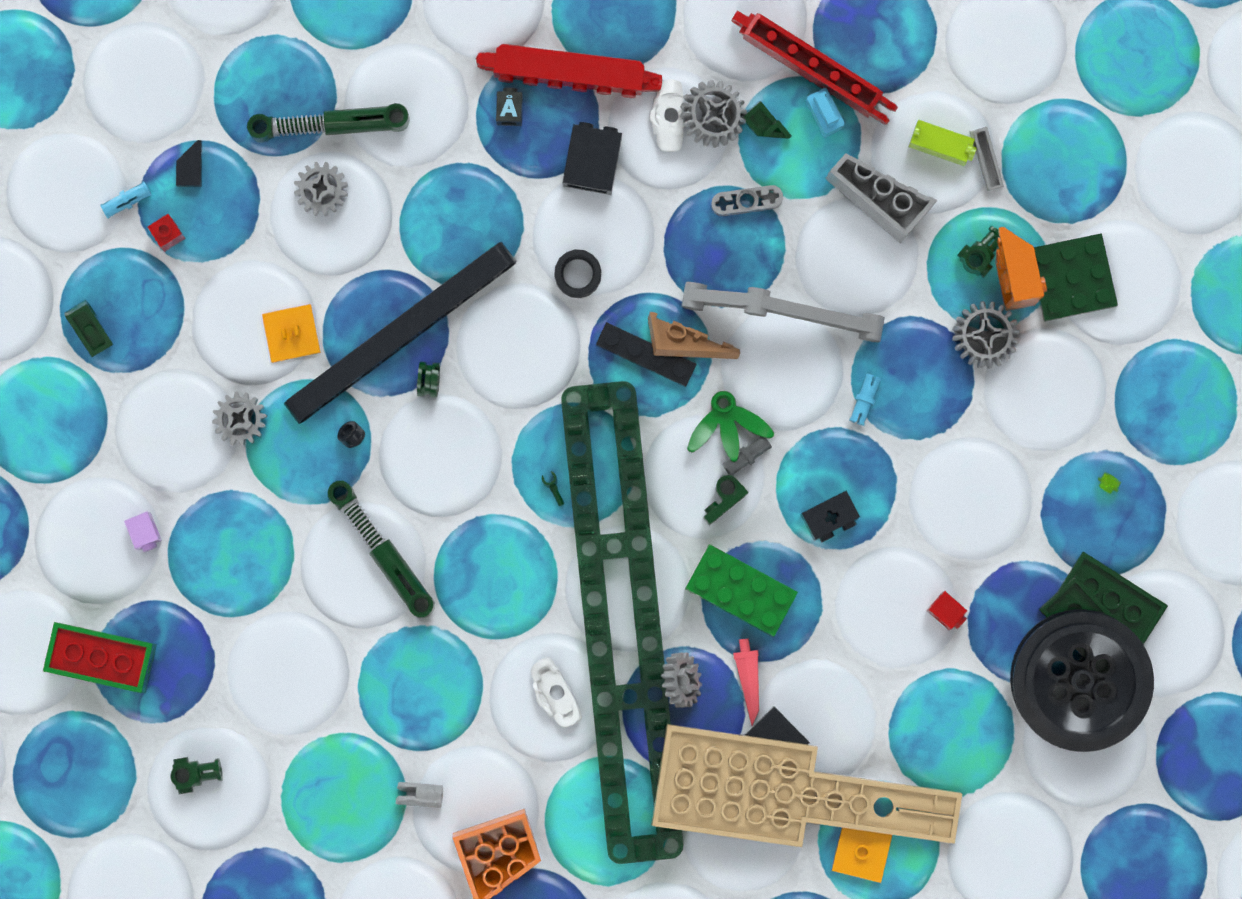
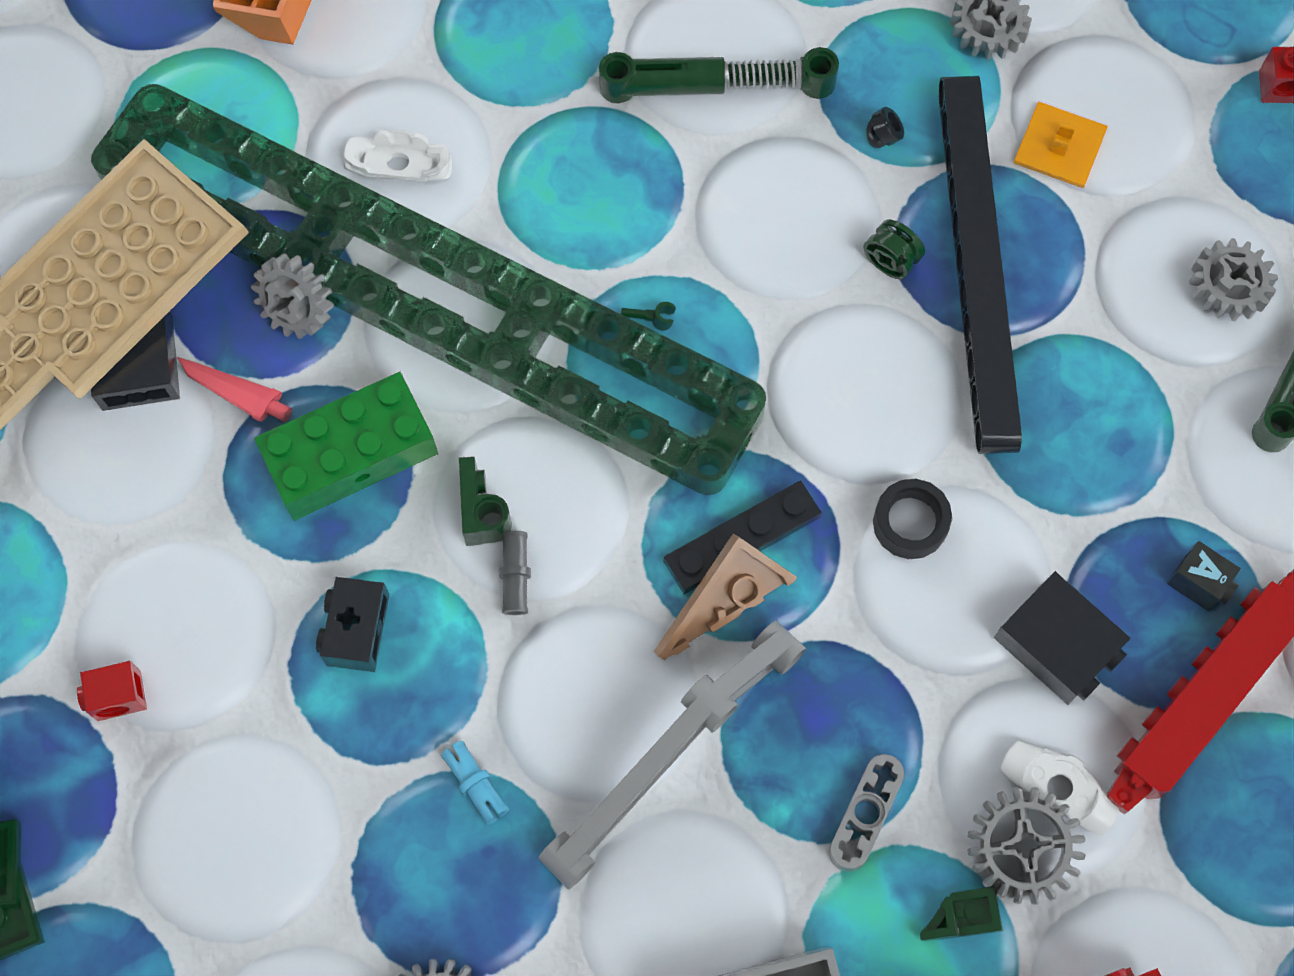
camera: 125 degrees right, 15 degrees down
green plant [687,391,774,462] -> none

